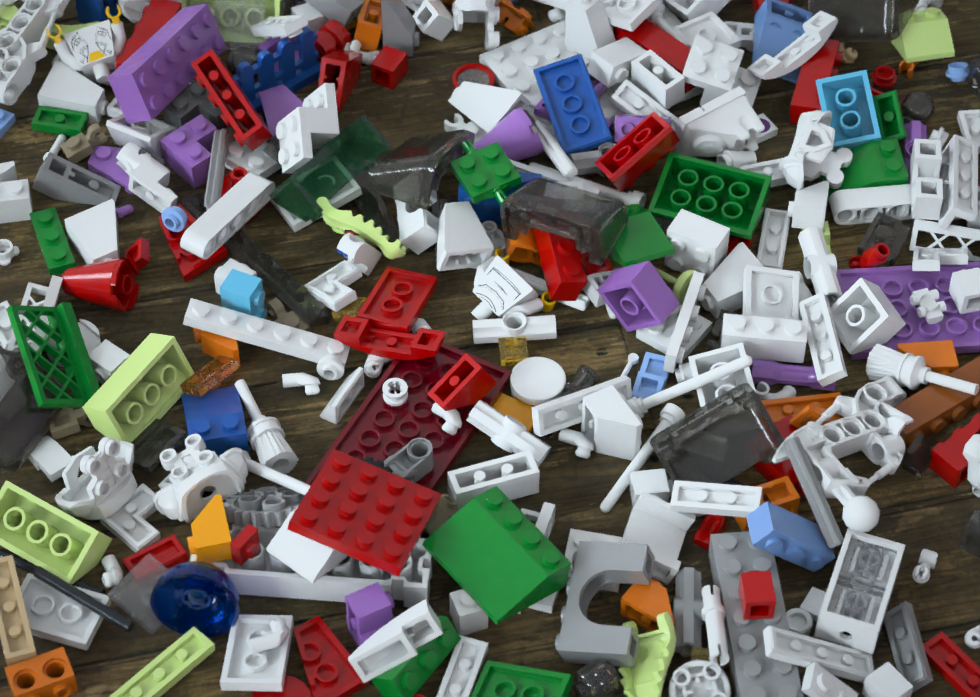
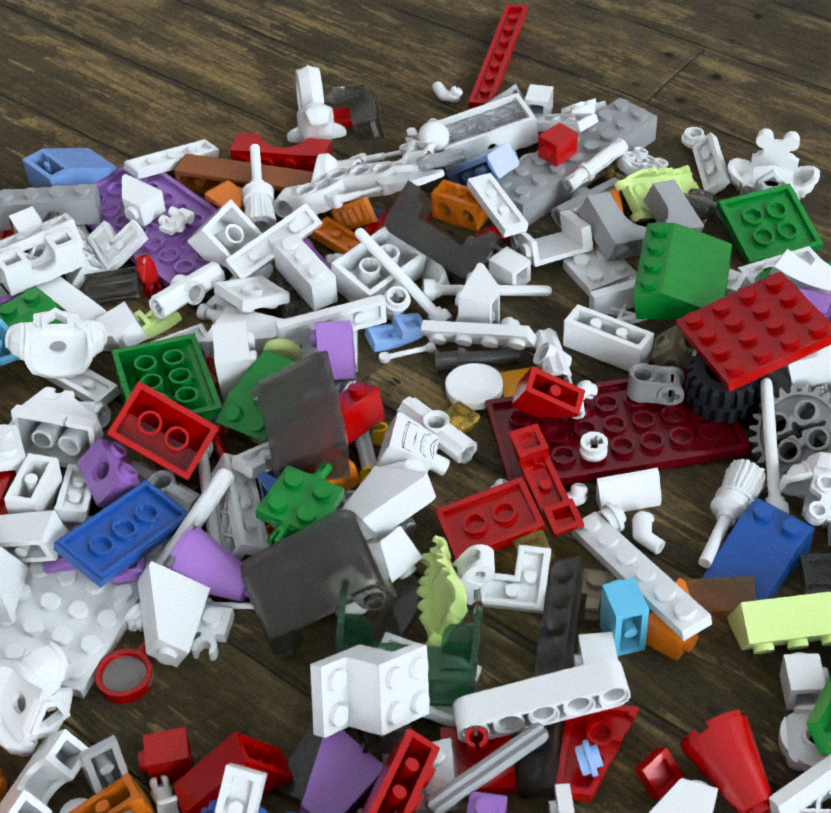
camera: 125 degrees left, 5 degrees down
none -> white cone [383,286,411,321]

